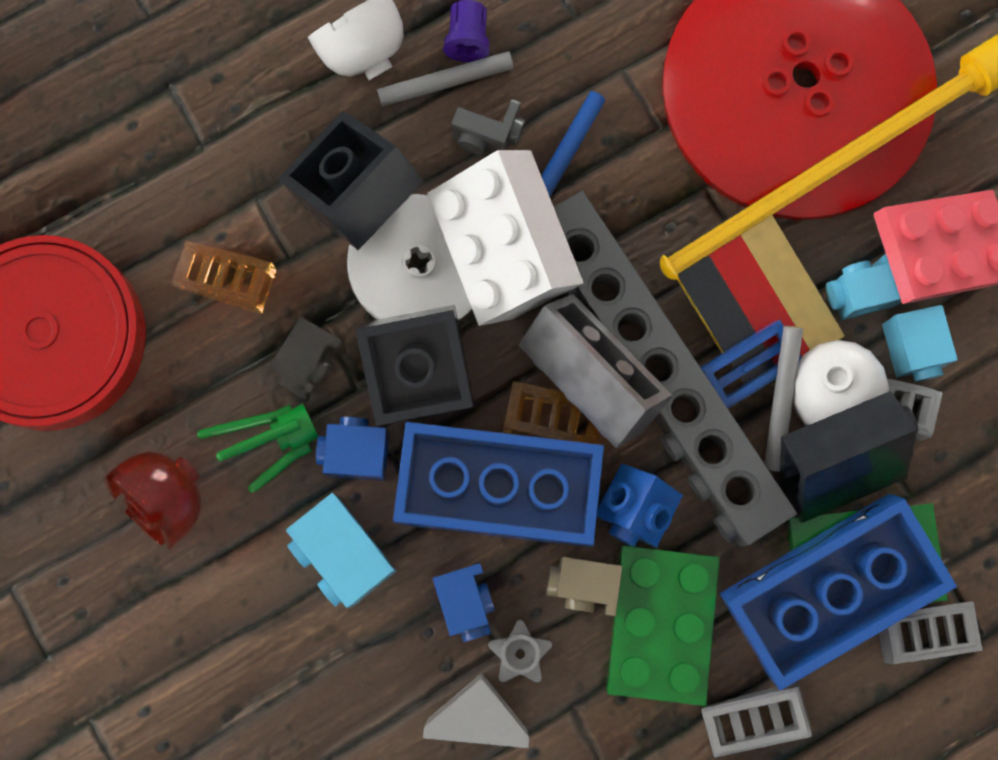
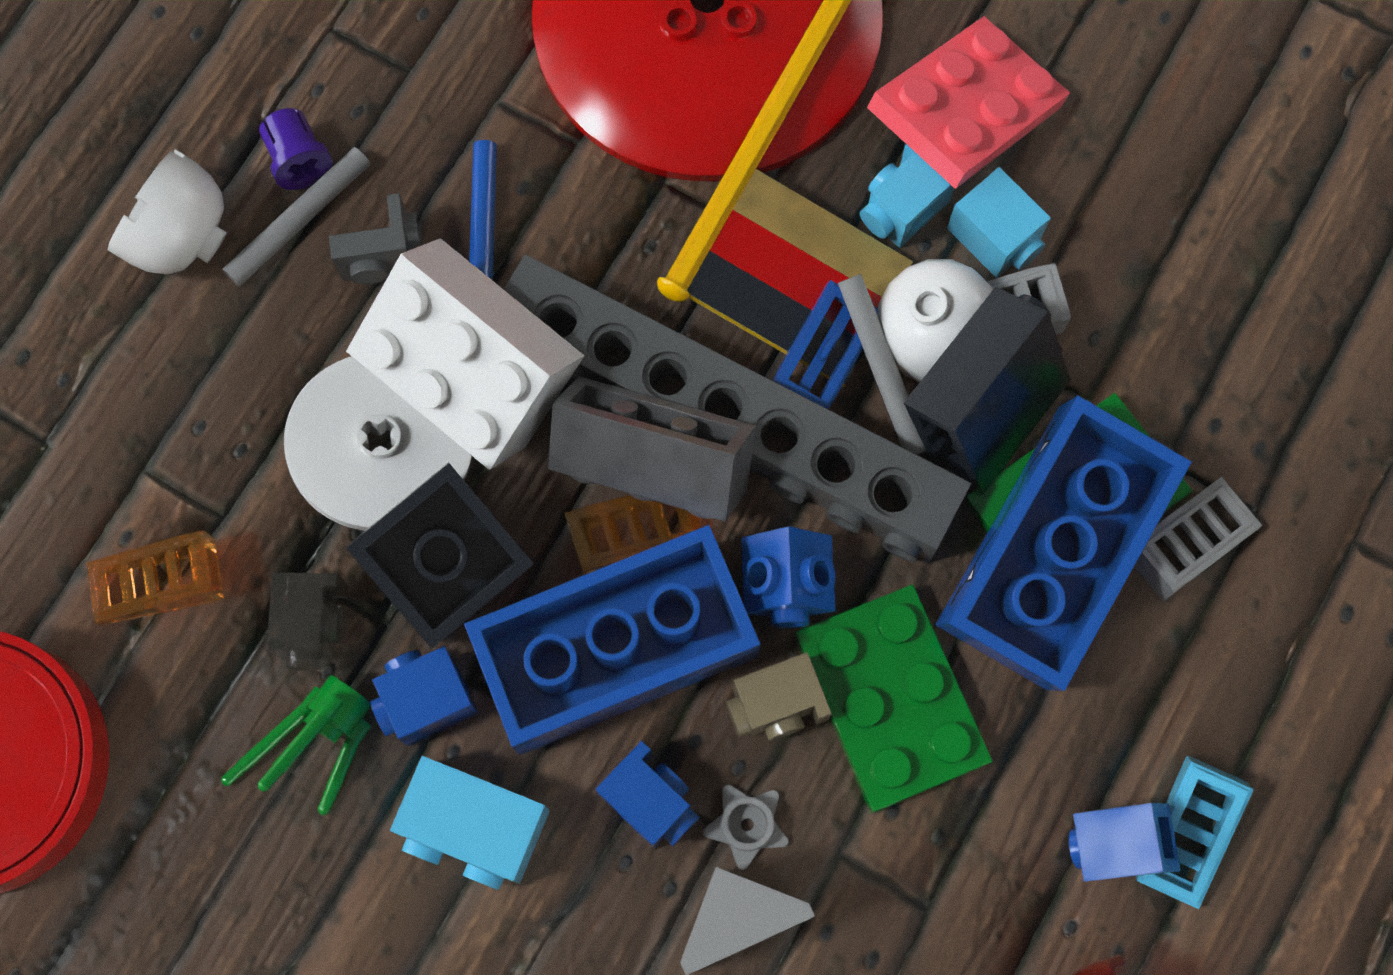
camera: 25 degrees left, 5 degrees down
clear red cylinder [103,451,201,550] -> none
black brick [278,111,423,250] -> none
light grey slope [701,682,812,758] -> none

